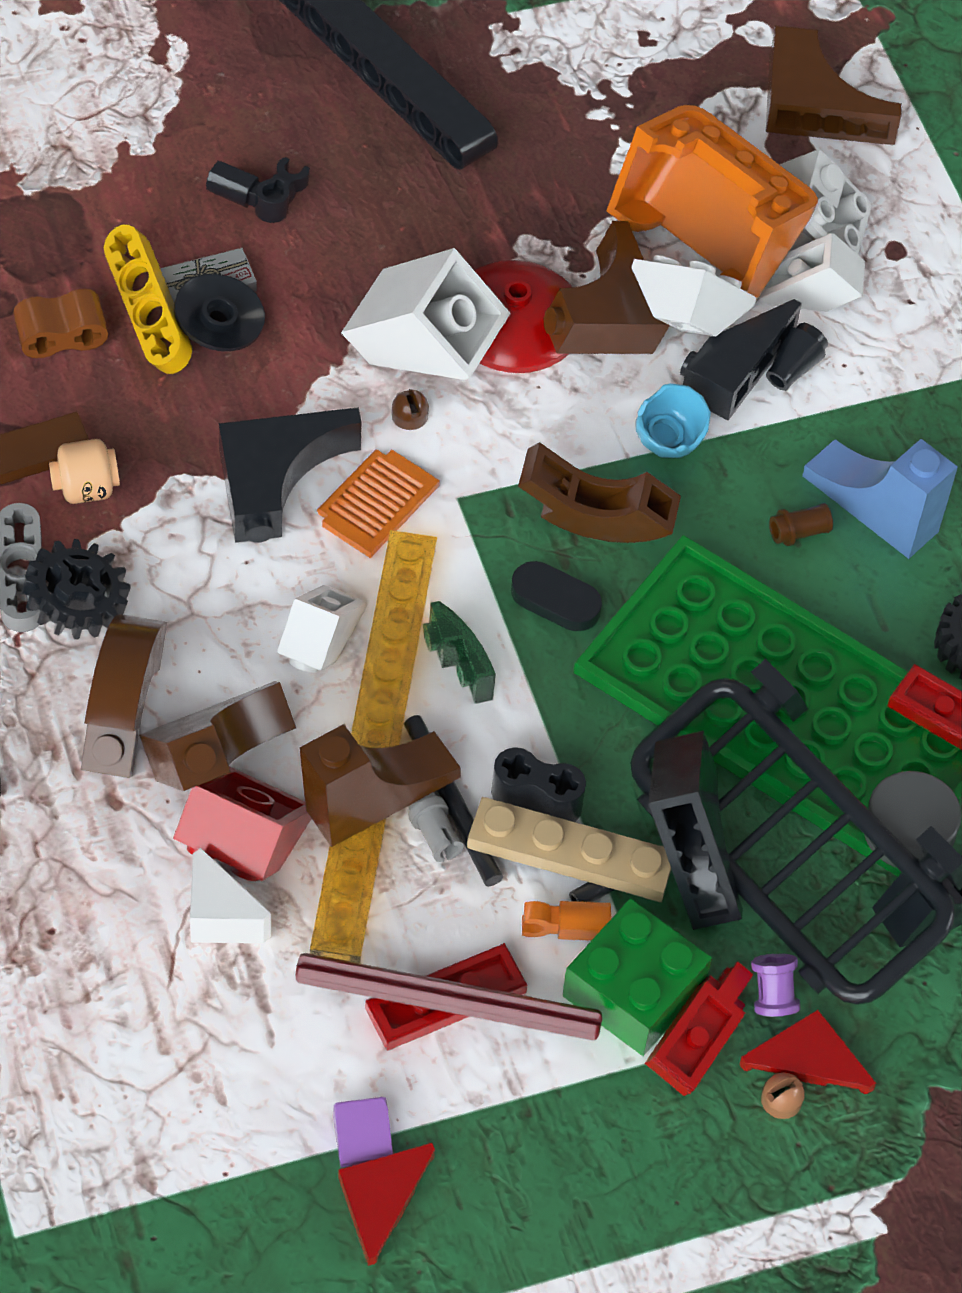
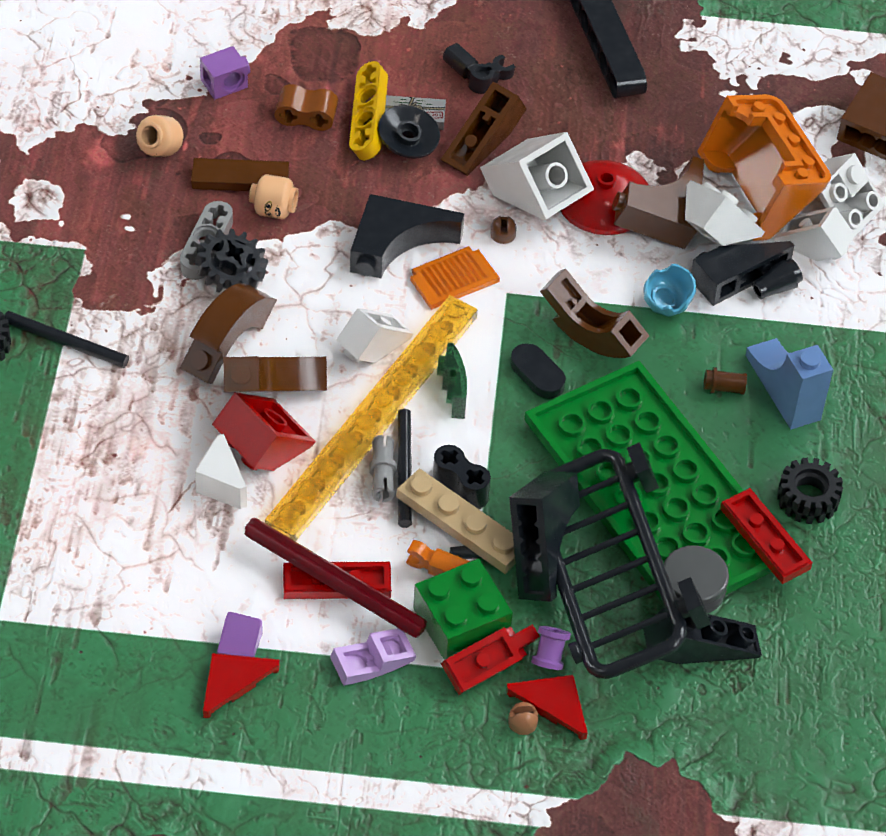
camera: 25 degrees right, 5 degrees down
reddish brown arch [299,724,461,847] -> none
none -> lavender slope [330,628,416,686]
none -> reddish brown slope [441,82,527,176]

